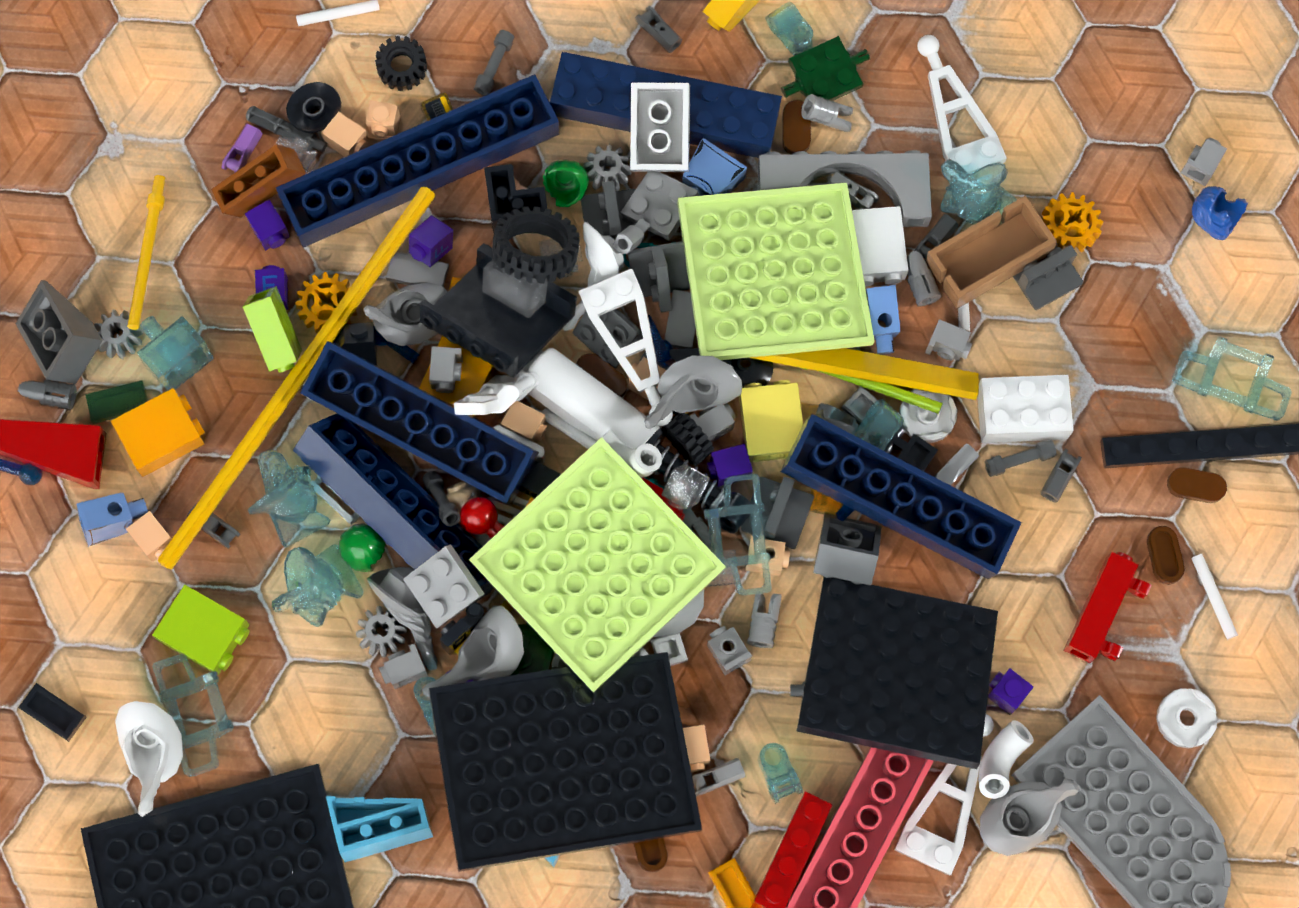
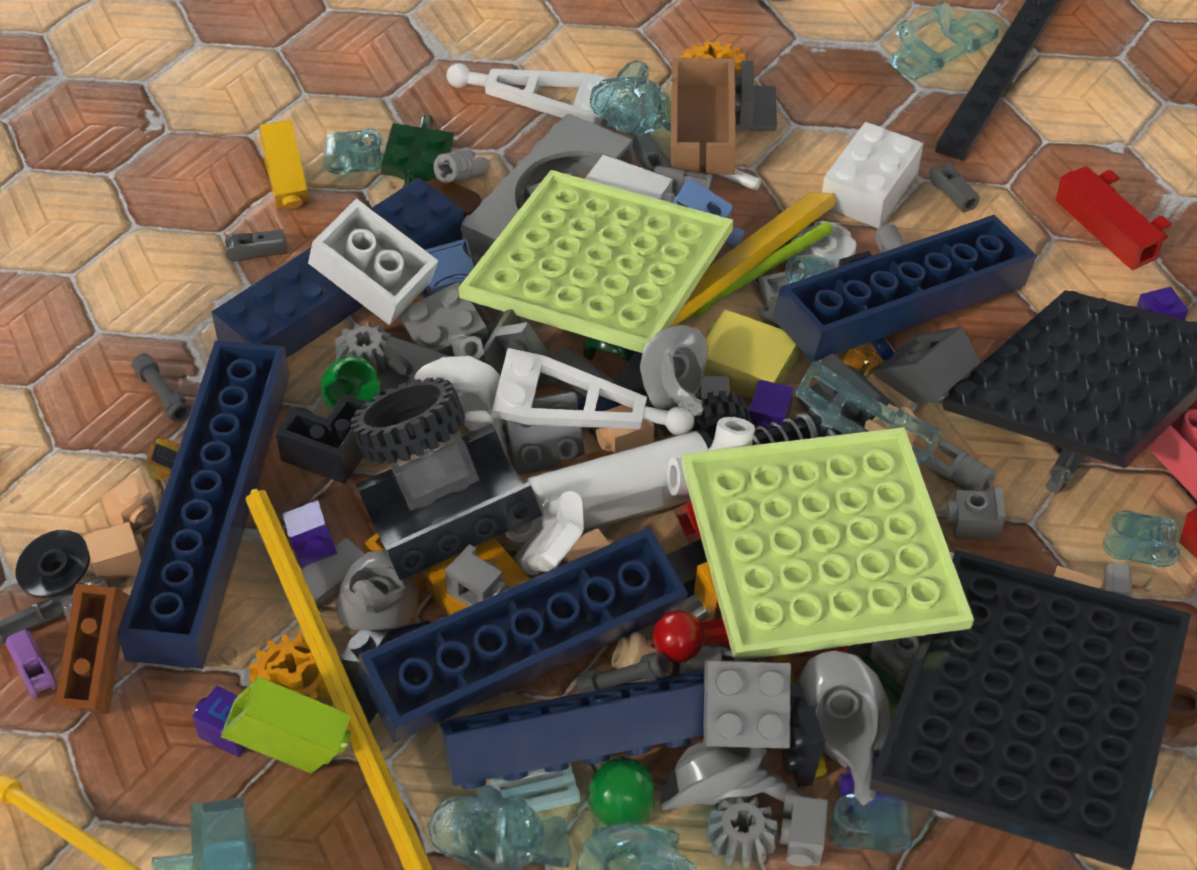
camera: 55 degrees left, 25 degrees down
dark purple brick [245,200,290,251] -> none
black tyre [375,36,427,91] -> none
white bar [541,408,597,449] -> none
clear brick [661,464,710,509] -> none
light grey brick [925,319,972,361] -> none
dark grey bar [985,440,1057,477] -> none
reddish brown tile [1146,526,1185,585] -> none
reddish brown tile [1167,467,1227,503] -> none
white bar [1191,554,1238,640] -> none

